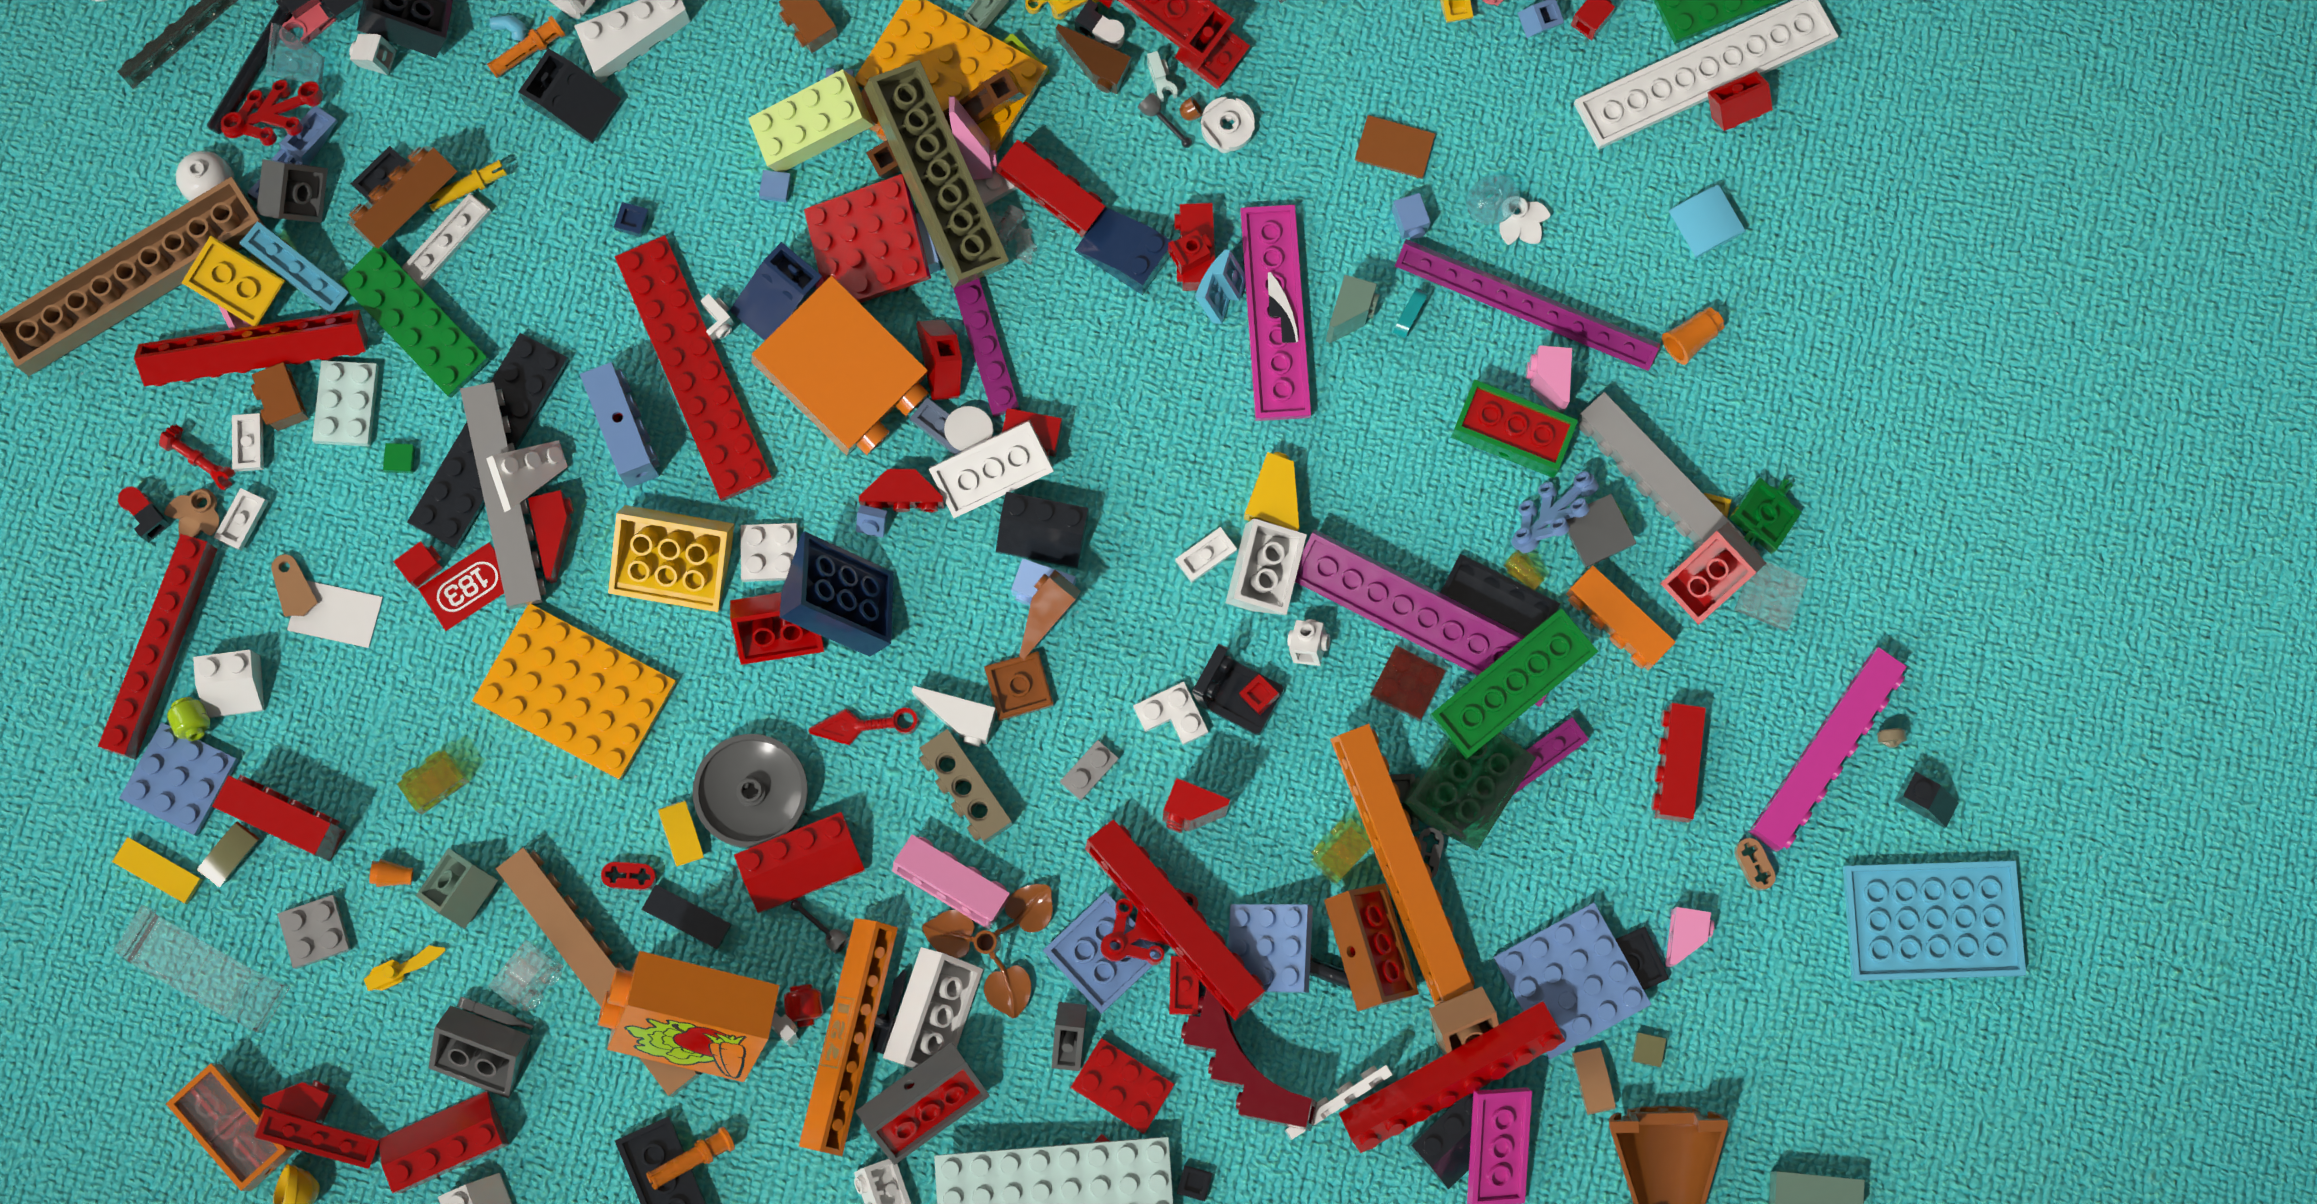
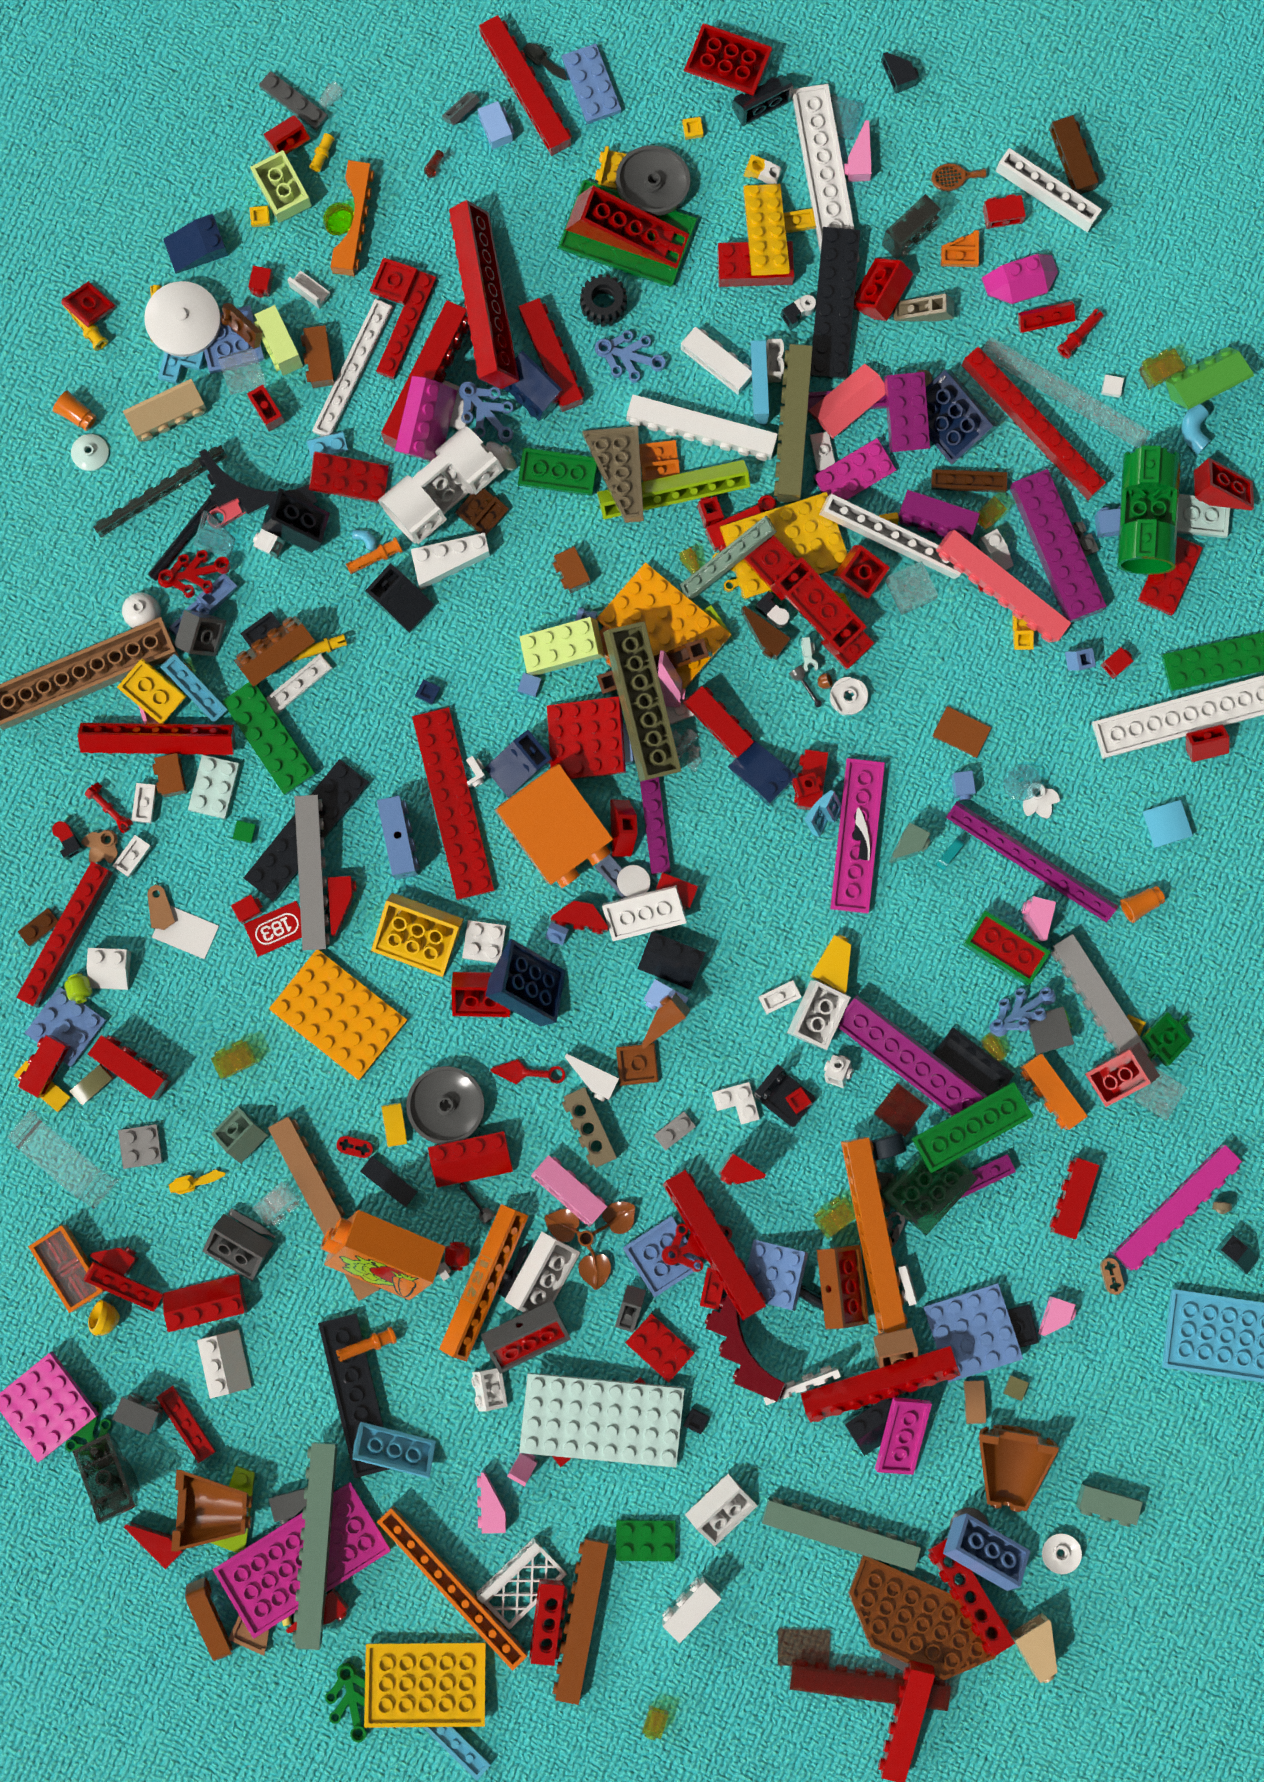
camera: 10 degrees right, 5 degrees up
orange cone [369,859,414,887] -> none
white wing [486,440,568,512] -> none
none -> red brick [17,1035,71,1098]
none -> reddish brown plate [18,908,59,947]
none -> black wheel [872,1133,907,1161]
none -> white plate [896,1264,918,1306]

